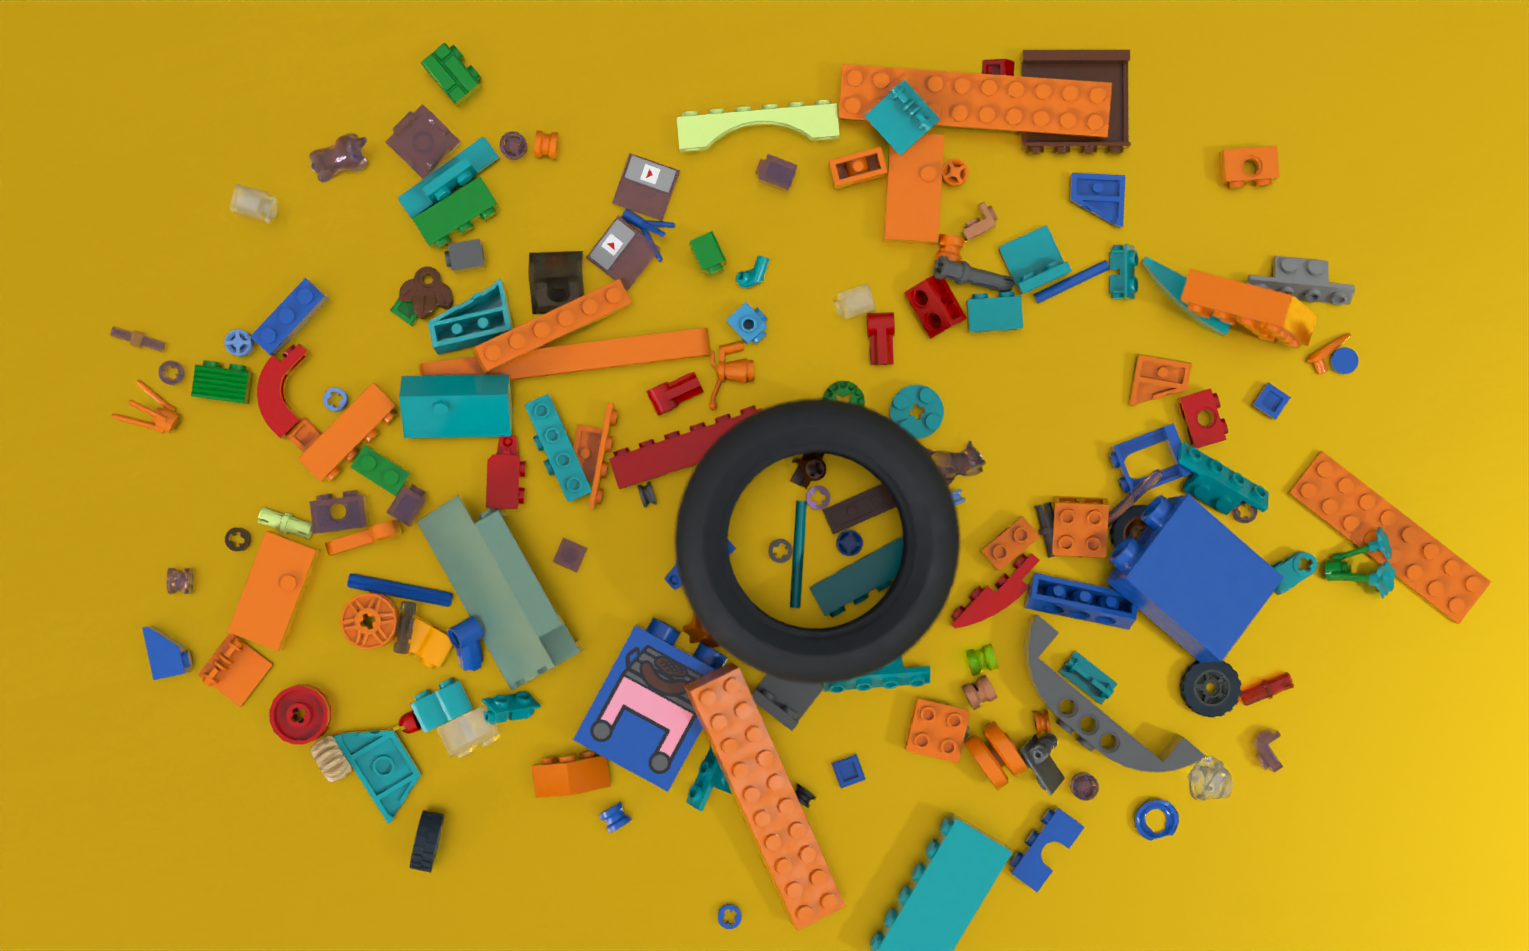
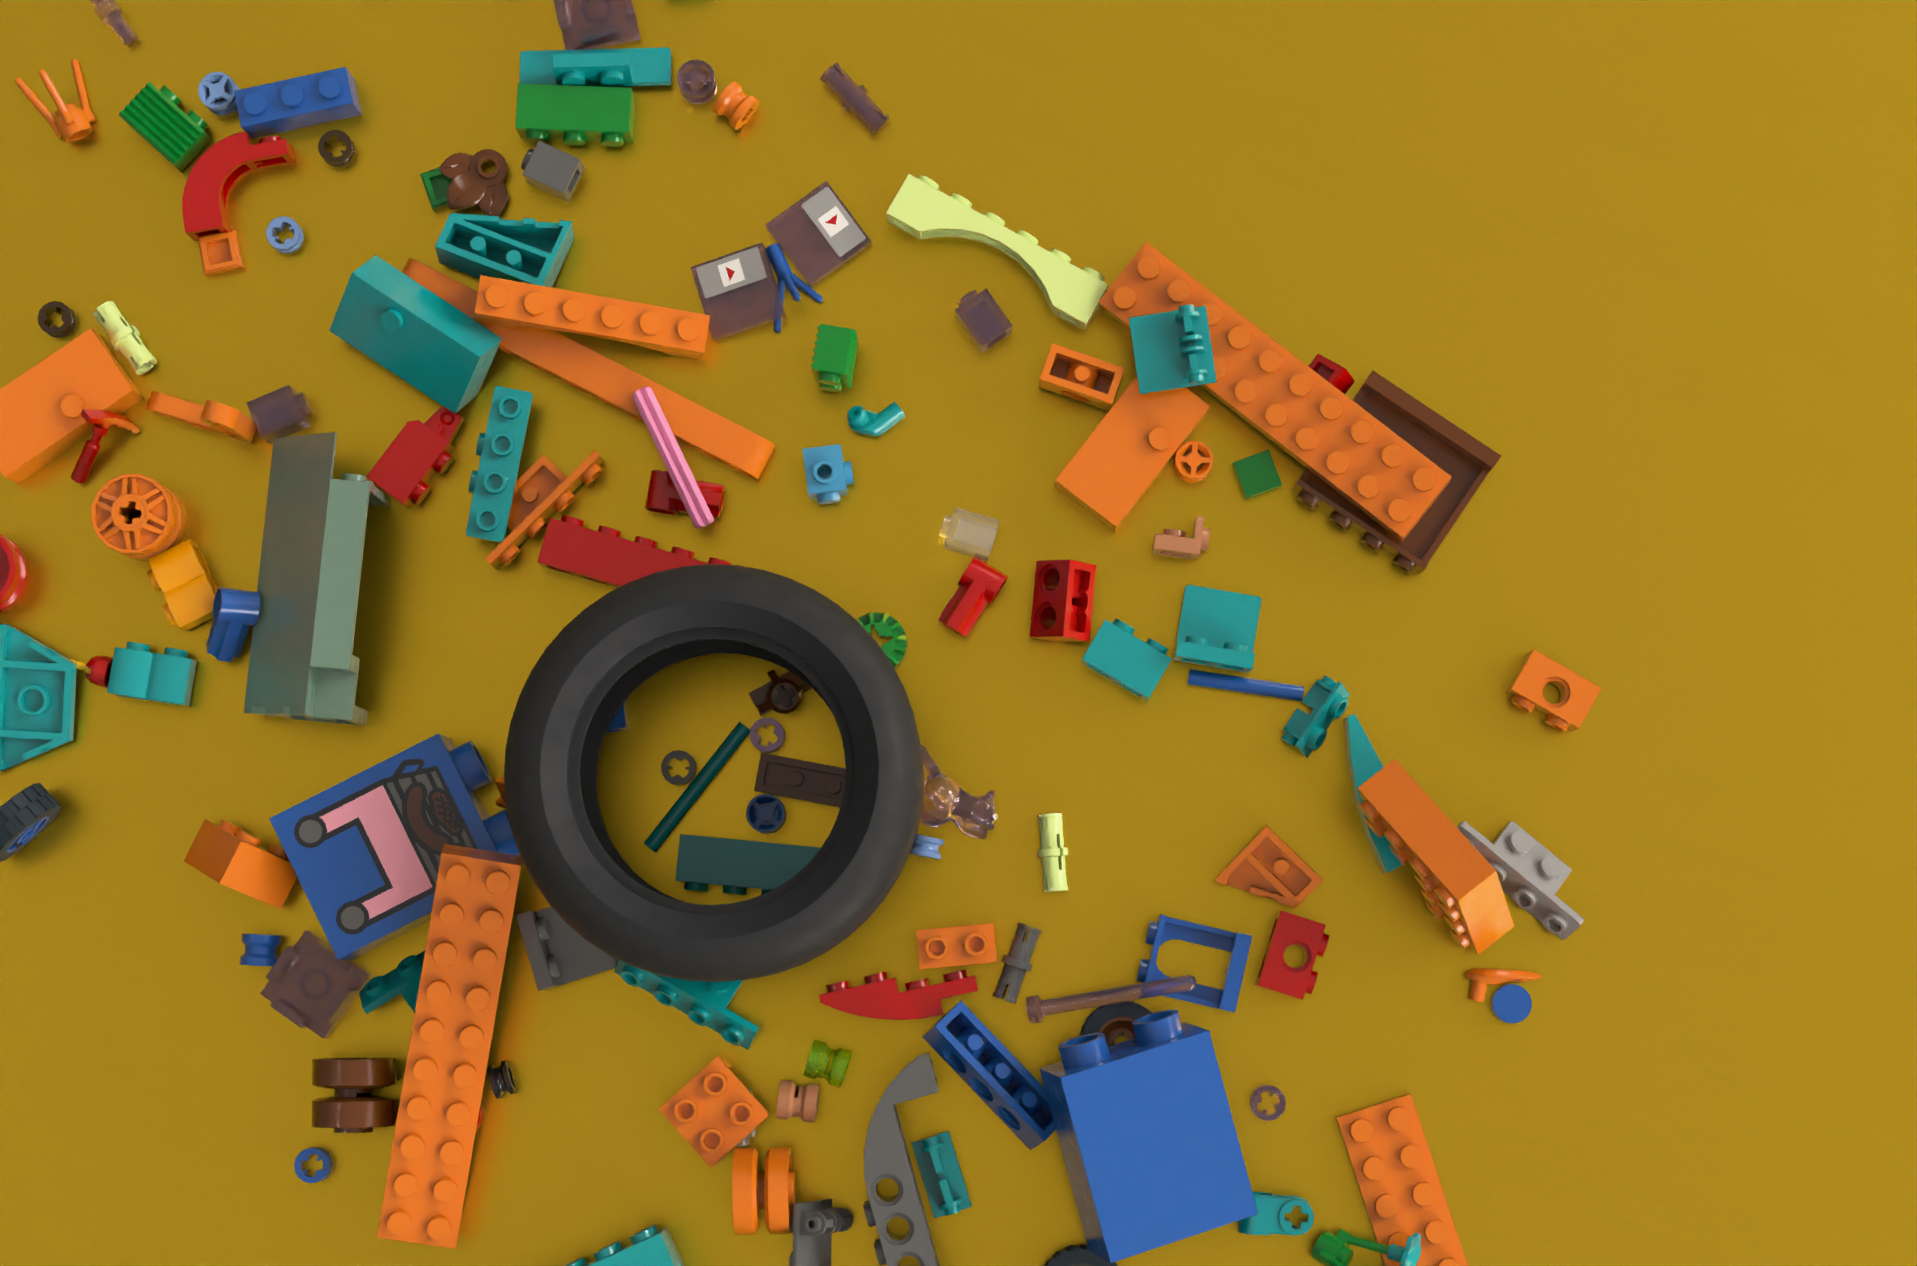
camera: 40 degrees right, 5 degrees down
bush [158,361,185,385] -> none
orange brick [298,383,399,482] -> none
brick [309,490,370,534] -> none
blue axle [347,573,453,607] -> none
green brick [350,445,413,497] -> none
clear smoke axle [393,601,417,654] -> none
clear brick [437,705,501,759] -> none
teal hinge [482,692,541,724] -> none
clear smoke slope [528,251,585,314] -> none
plate [552,537,588,573] -> none
dark grey bush [637,482,657,508] -> none
orange piece [709,340,755,410] -> none
blue tile [832,754,866,788] -> none
teal brick [889,385,944,438] -> none
dark grey pin [934,255,1014,292] -> none
orange wheel [935,234,966,262] -> none
orange bush [1033,709,1051,735] -> none
orange bracket [1052,496,1109,557] -> none
blue wing [1070,173,1125,228] -> none
teal bracket [1178,442,1269,515] -> none
blue plate [1252,382,1291,420] -> none
none -> red piece [71,409,140,483]
none -> panel [260,930,371,1039]
none -> reddish brown wheel [312,1058,396,1133]
none -> dark brown bush [318,130,355,167]
none -> bright pink axle [632,386,714,529]
none -> pin [820,63,890,134]
none -> yellowish green pin [1037,813,1068,892]
none -> green tile [1232,449,1282,500]

